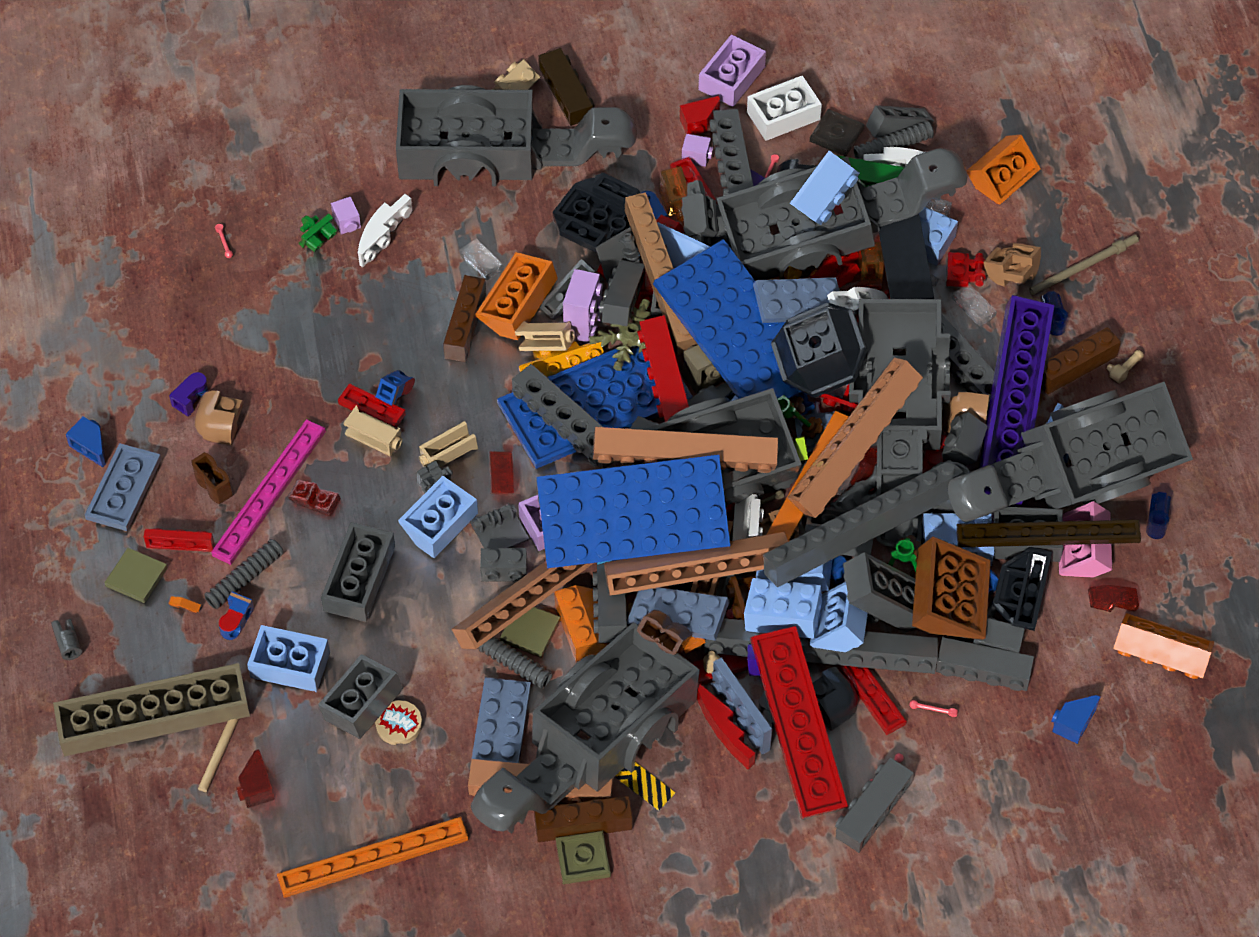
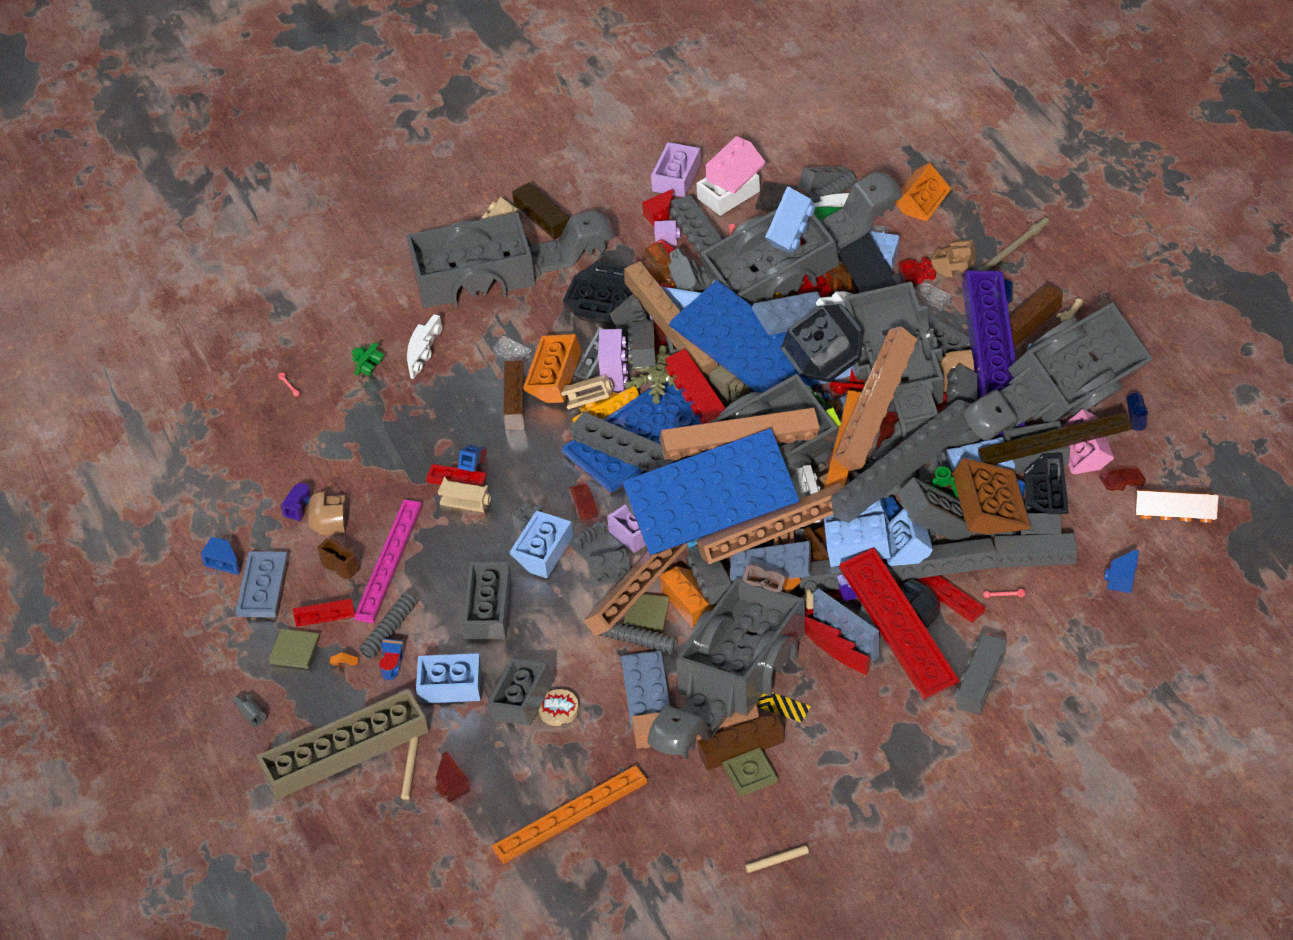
camera: 10 degrees left, 10 degrees down
clear red slope [288,479,341,516] -> none
lavender brick [331,197,361,234] -> none
tan window [419,421,478,467] -> none
none -> bright pink slope [706,136,766,194]

